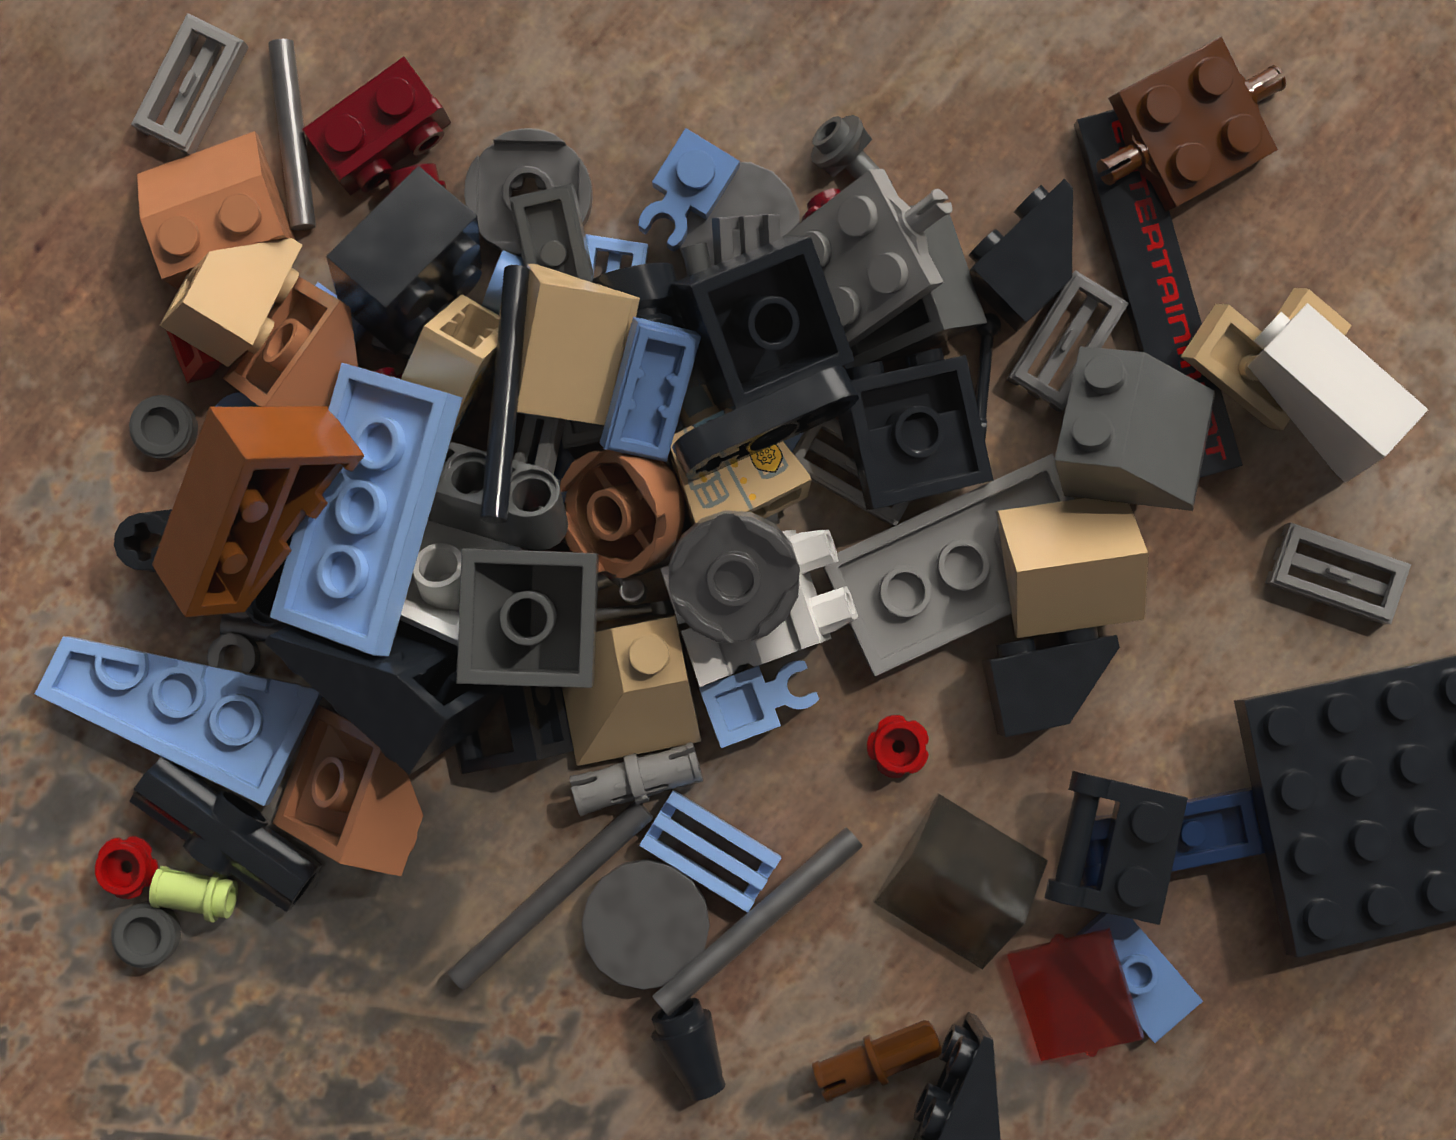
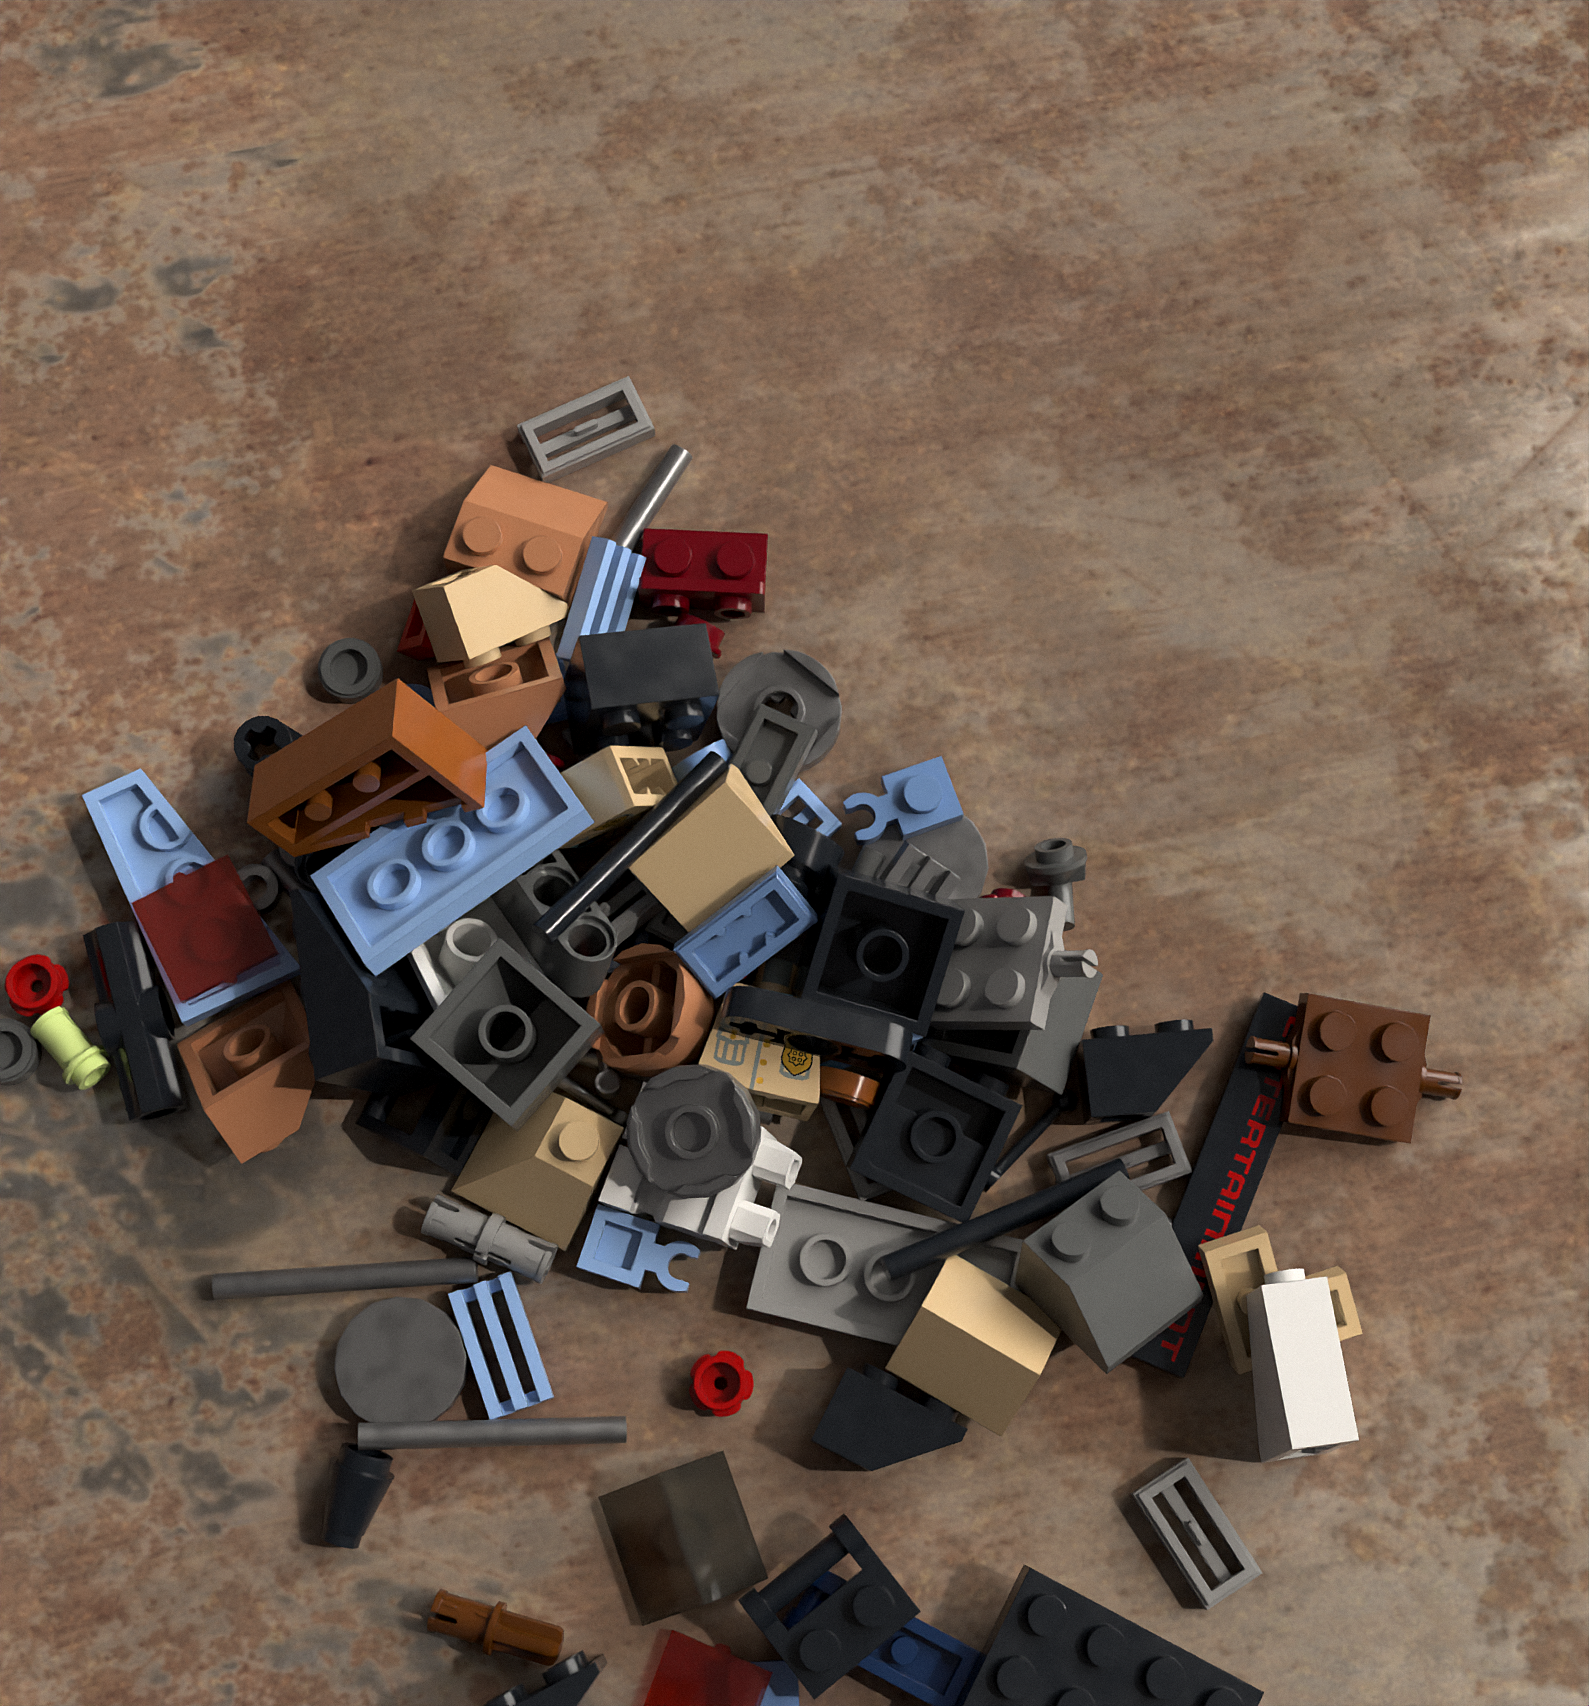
camera: 35 degrees right, 10 degrees down
none -> clear red piece [131,854,279,1004]
none -> light blue tile [556,536,646,662]
none -> dark orange tile [820,1066,882,1110]
none -> black bar [880,1158,1129,1282]

